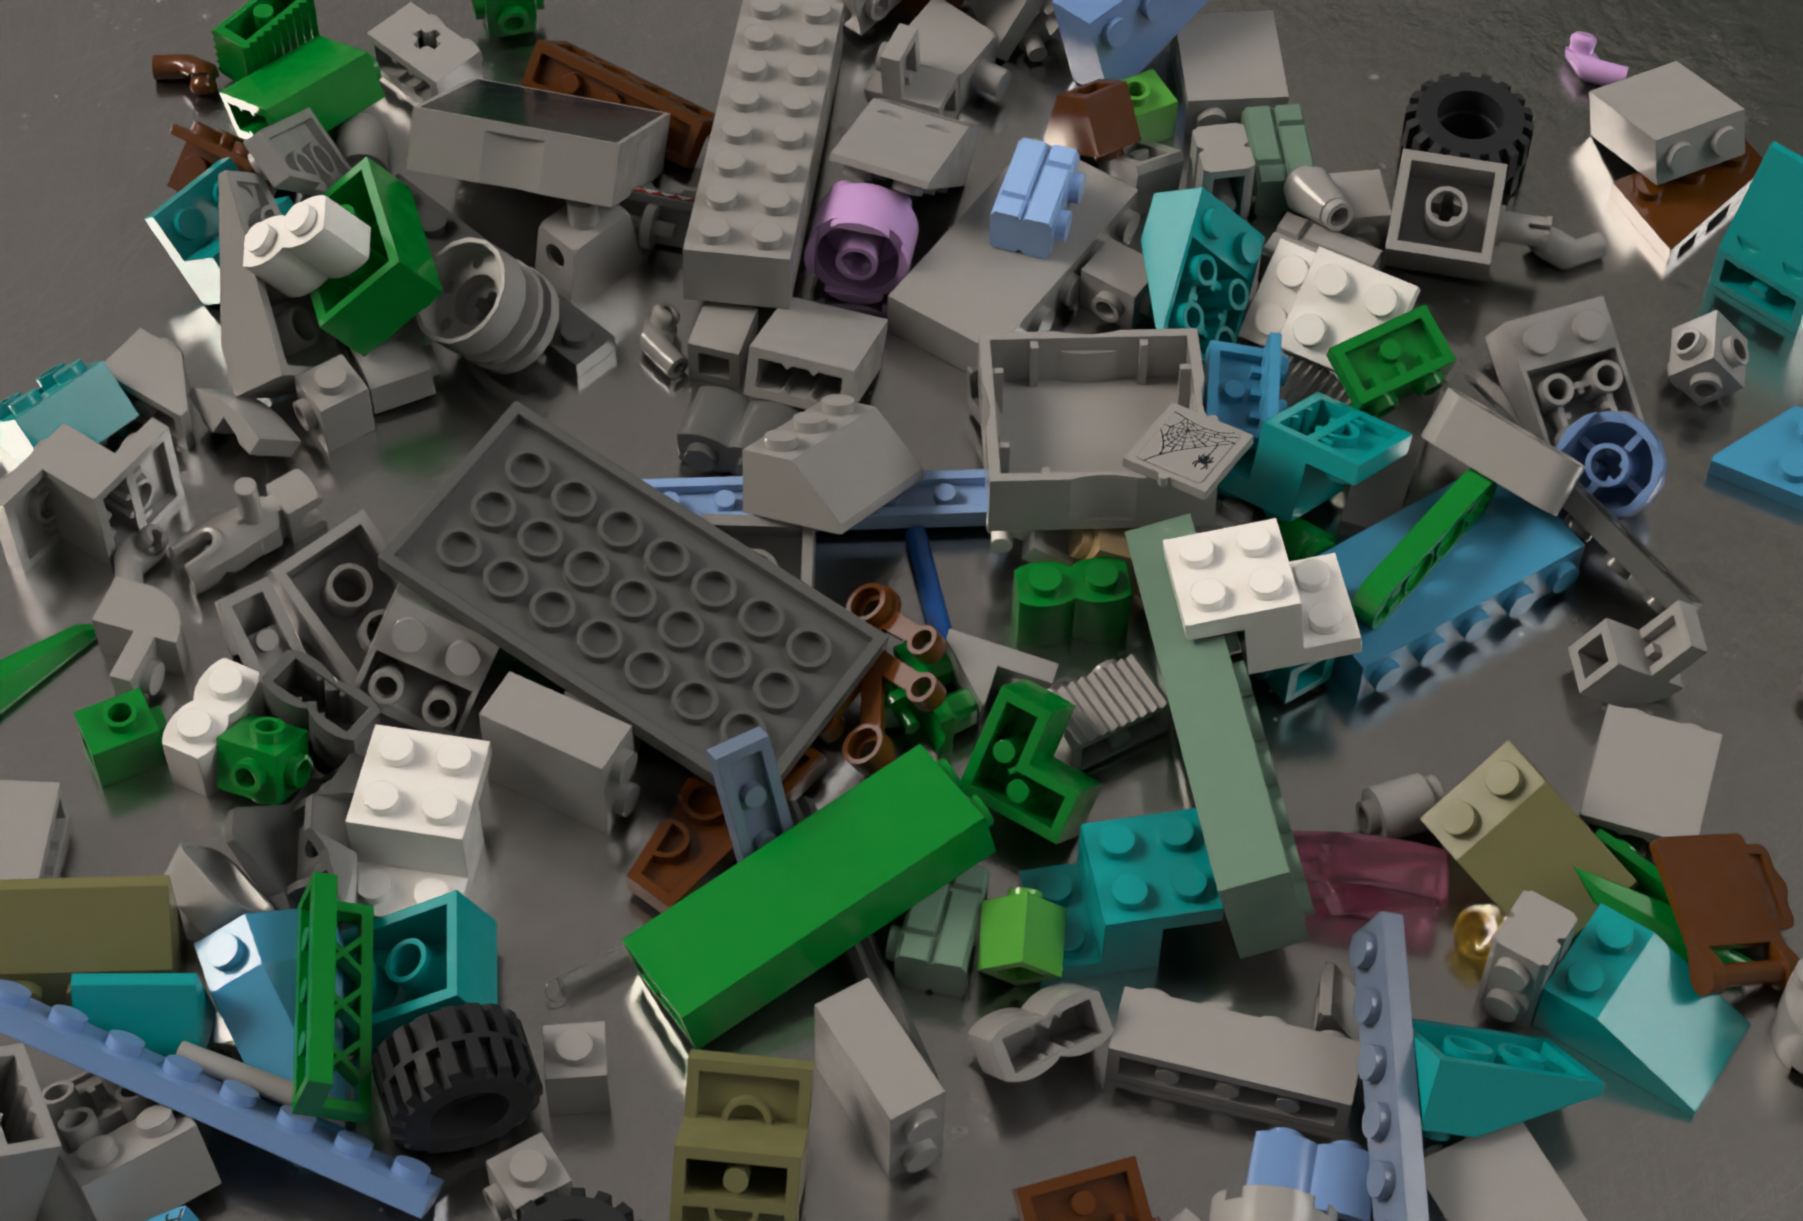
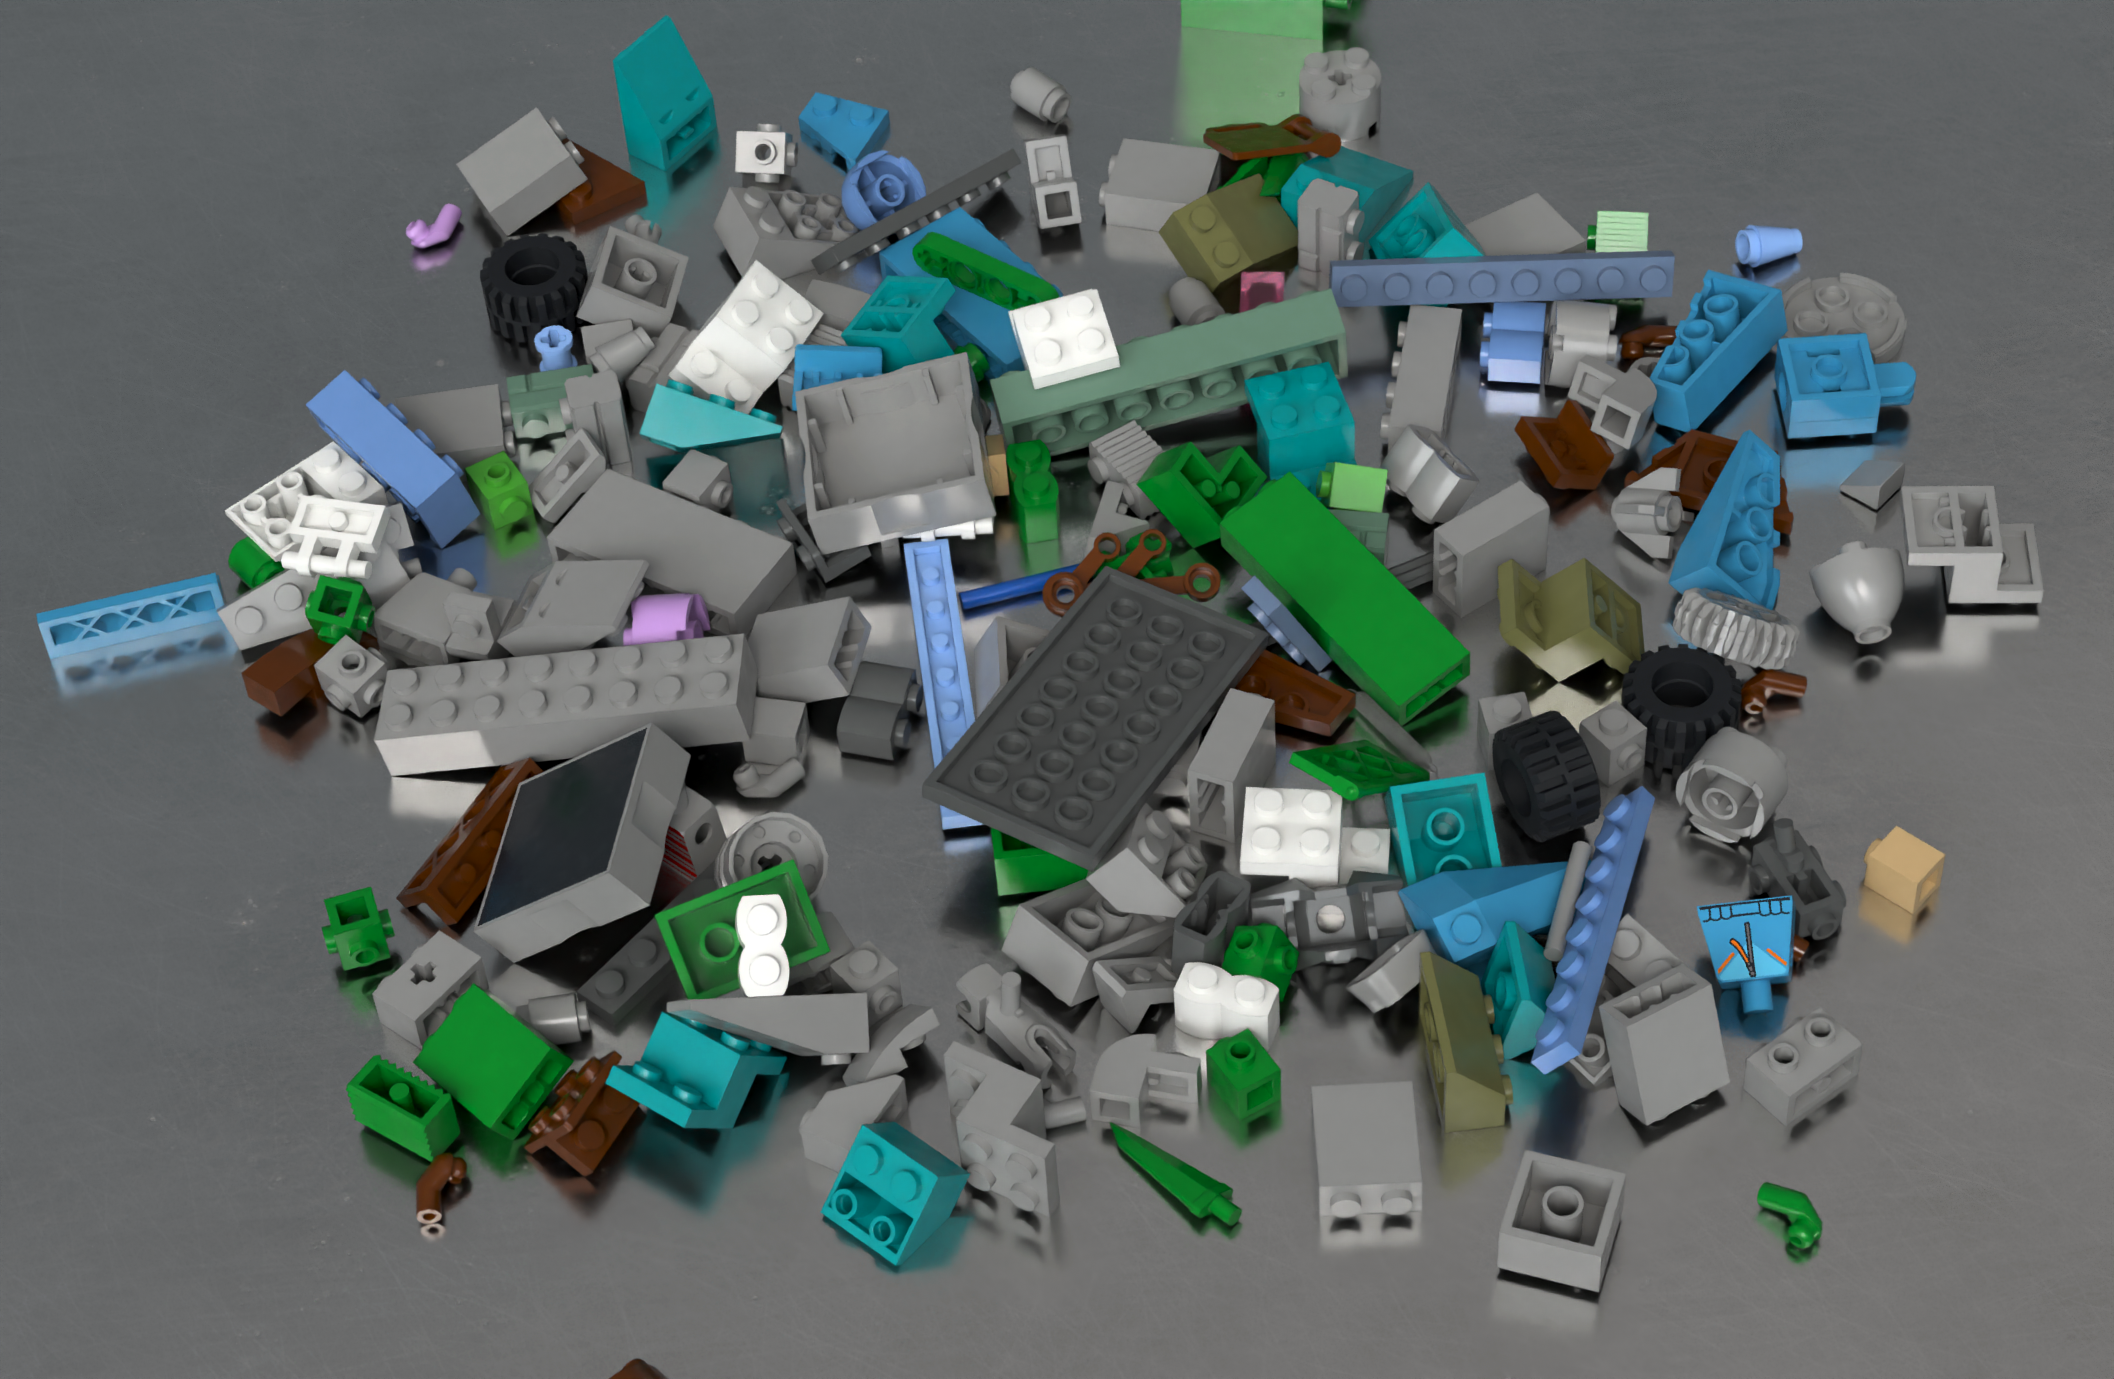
camera: 90 degrees left, 5 degrees down
light grey wing [243,107,352,196] -> none
green fence [292,871,374,1124] -> none
light grey slope [742,394,923,535] -> none
light blue brick [989,137,1086,260] -> none
reddish brown slope [1043,79,1141,162] -> none
light grey piece [1123,402,1254,501] -> none
light grey slope [1314,962,1360,1041] -> none
green bracket [1326,304,1457,419] -> none
light grey beam [1421,387,1586,516] -> none
clear yellow plate [1453,904,1506,962] -> none
none -> light blue bush [534,325,578,372]
none -> green window [1289,739,1430,801]

